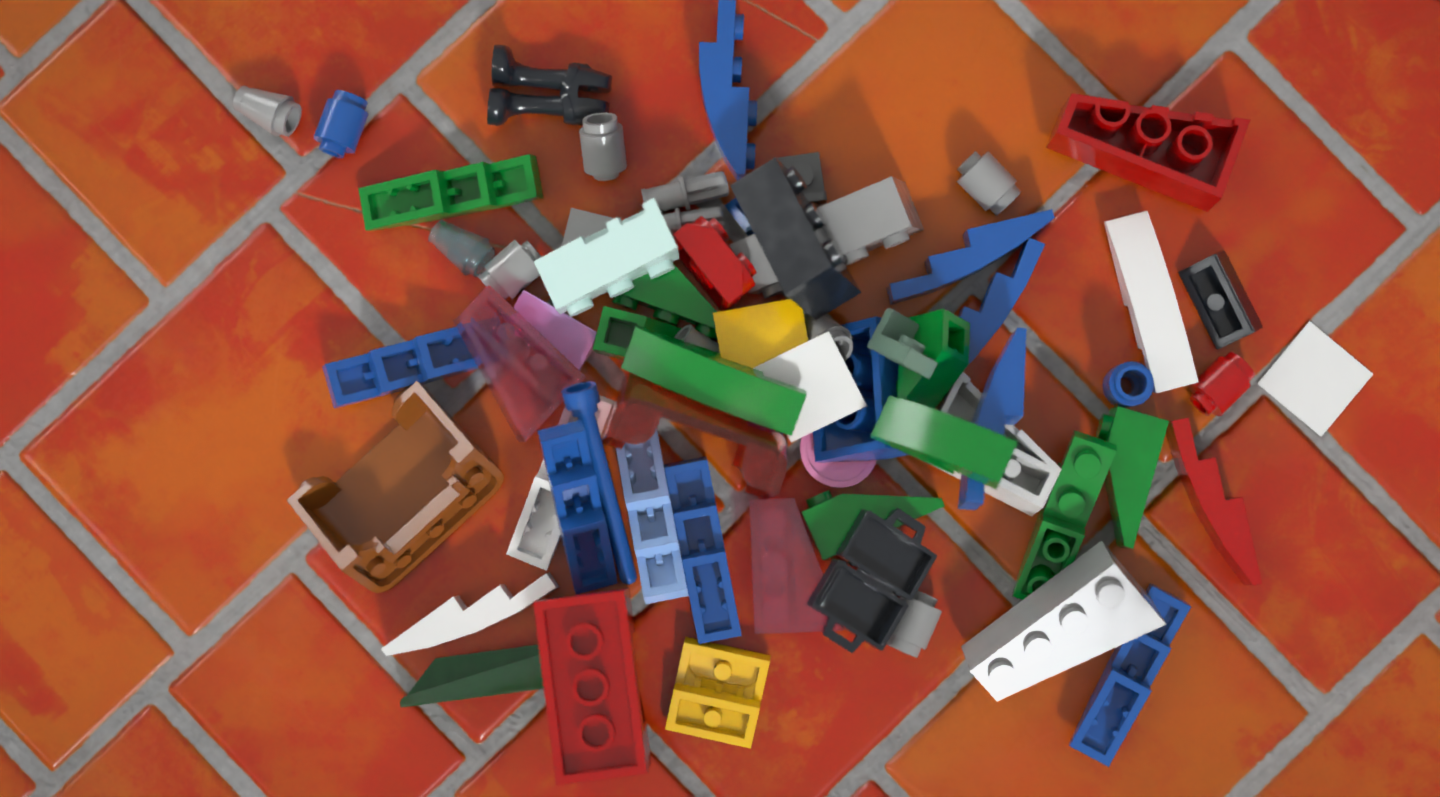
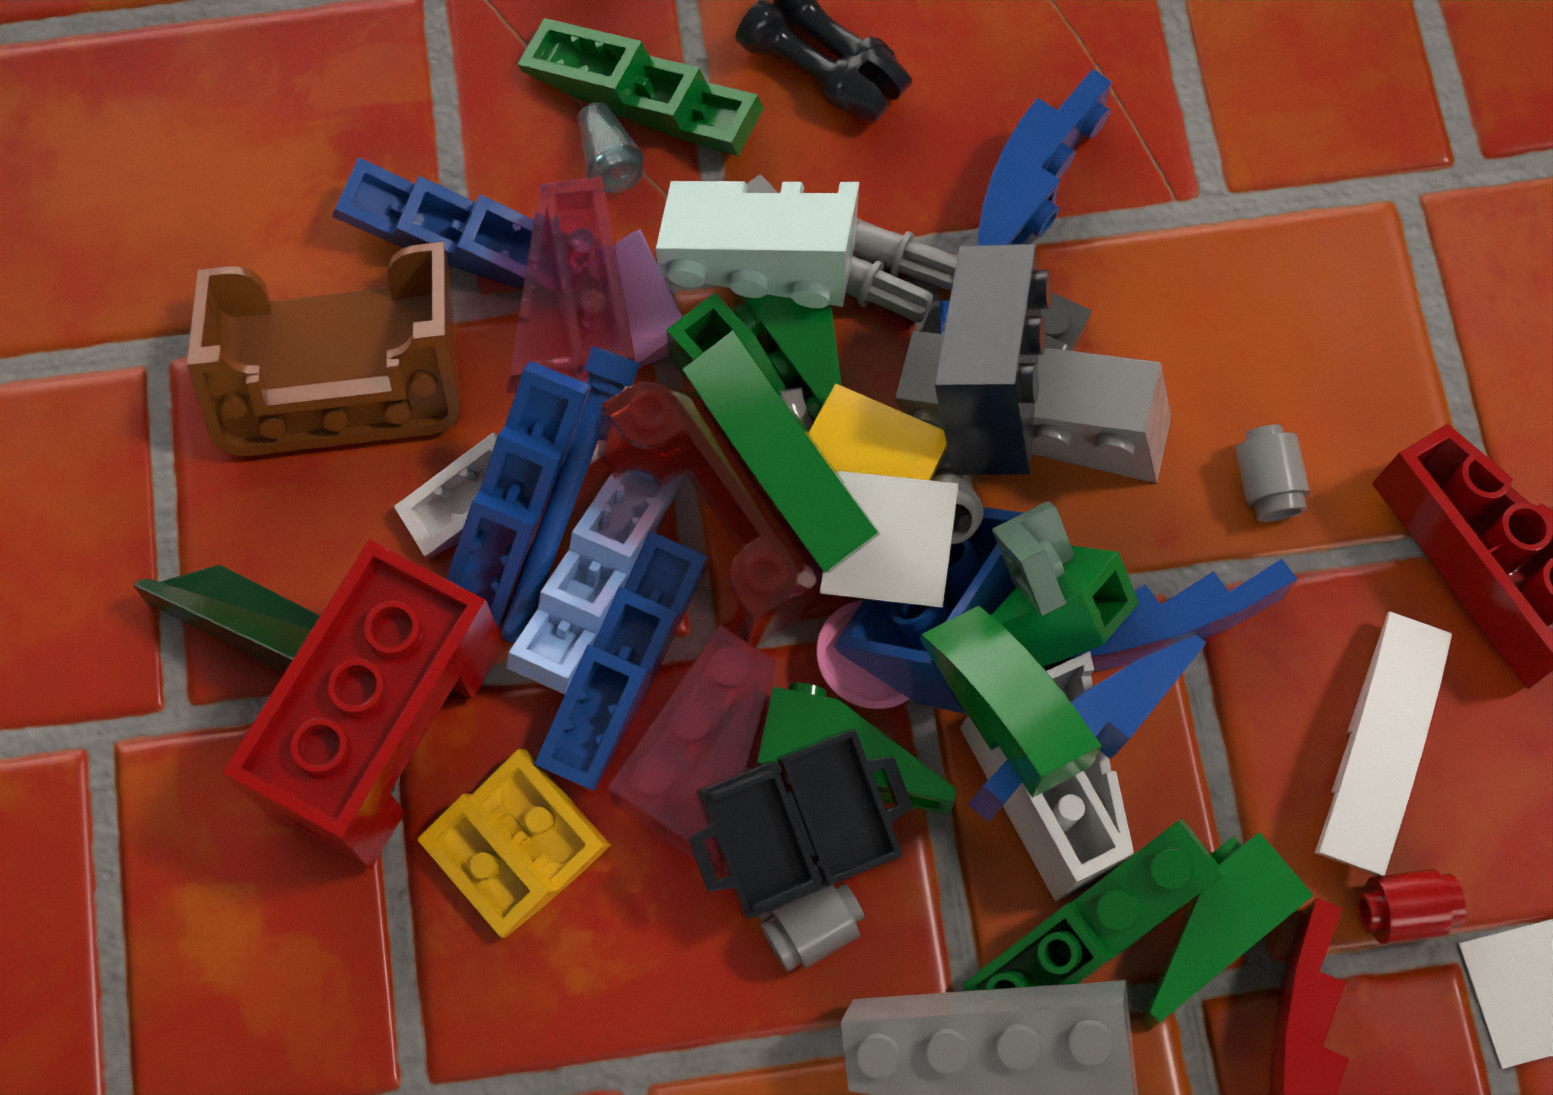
camera: 30 degrees right, 15 degrees down
white slope [381,572,560,656] -> none
light grey brick [478,239,542,303] -> none
light grey brick [579,112,627,181] -> none
red slope [673,216,757,311] -> none
blue slope [887,209,1055,305] -> none
blue brick [1103,361,1154,408] -> none
black slope [1178,250,1263,350] -> none

